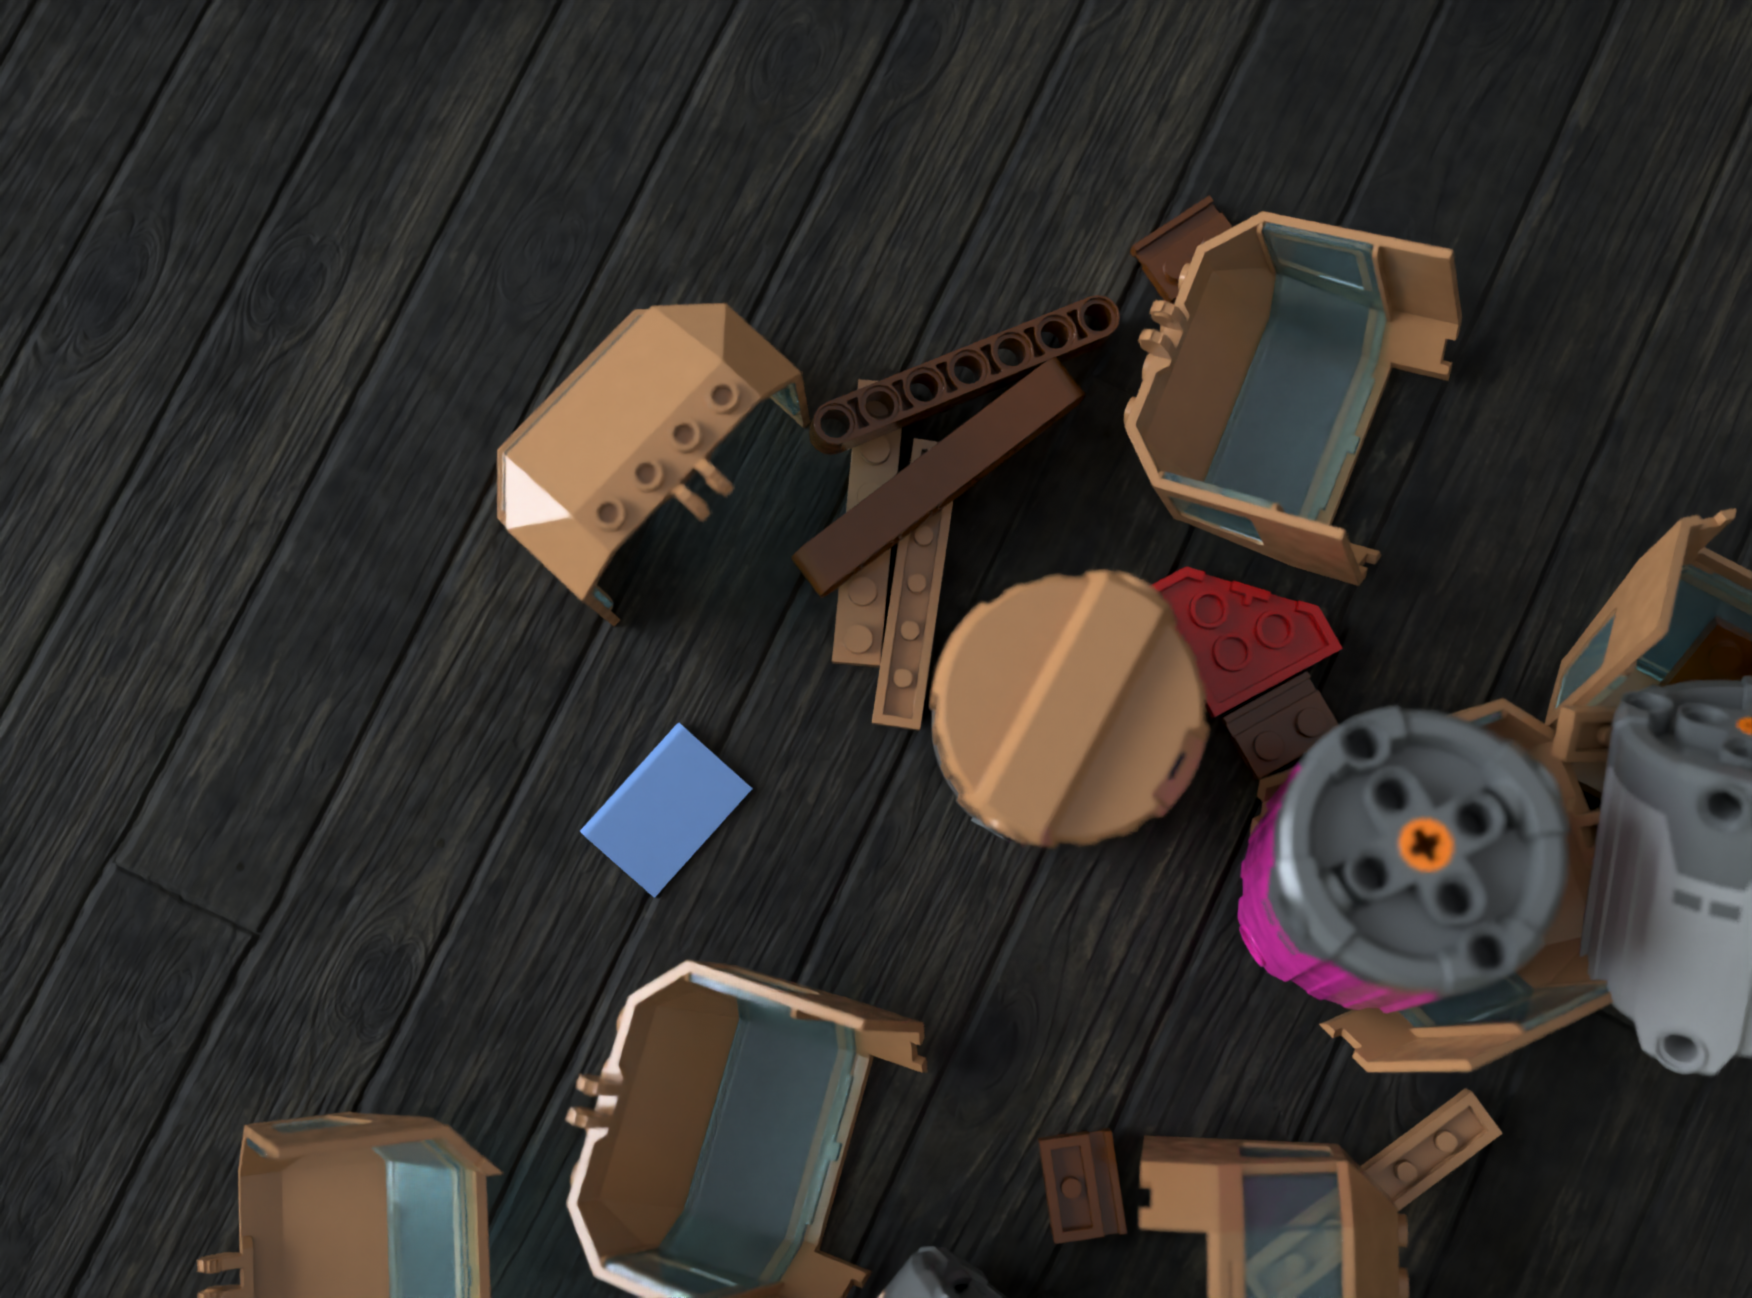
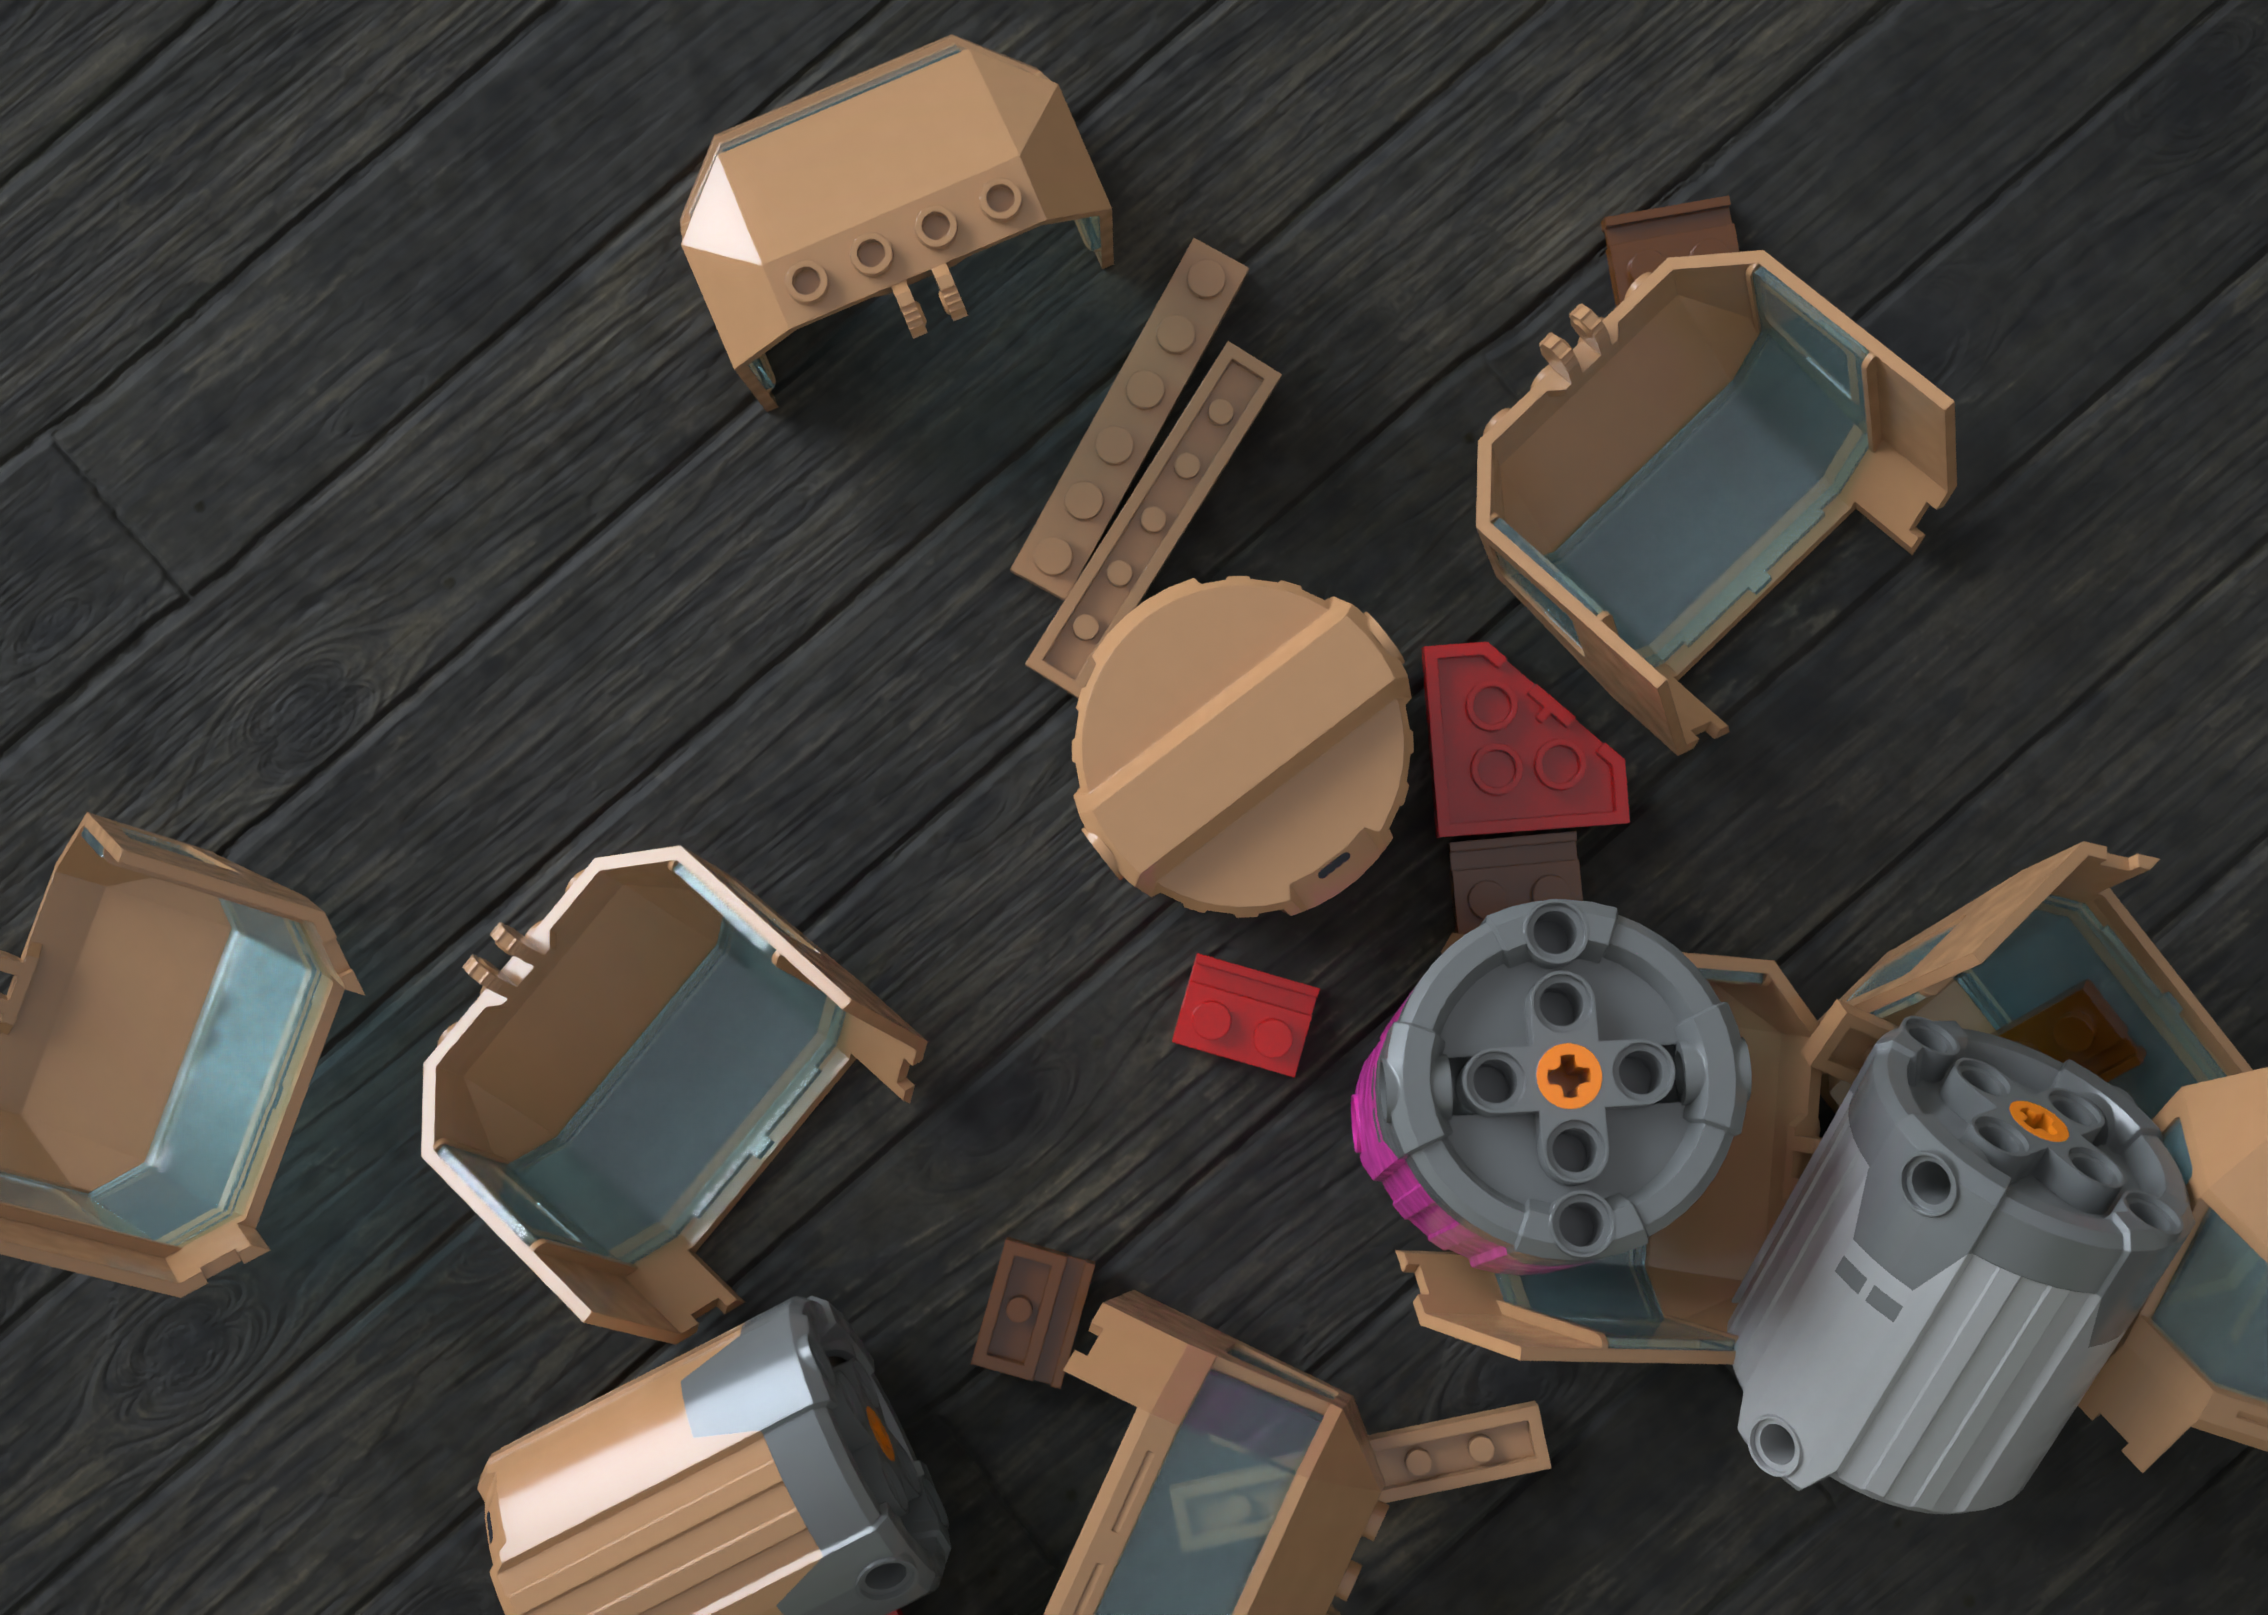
camera: 20 degrees right, 5 degrees up
medium blue piece [580,722,753,898] -> none
reddish brown beam [791,357,1086,598] -> none
reddish brown beam [809,295,1120,455] -> none
none -> red plate [1172,953,1320,1078]

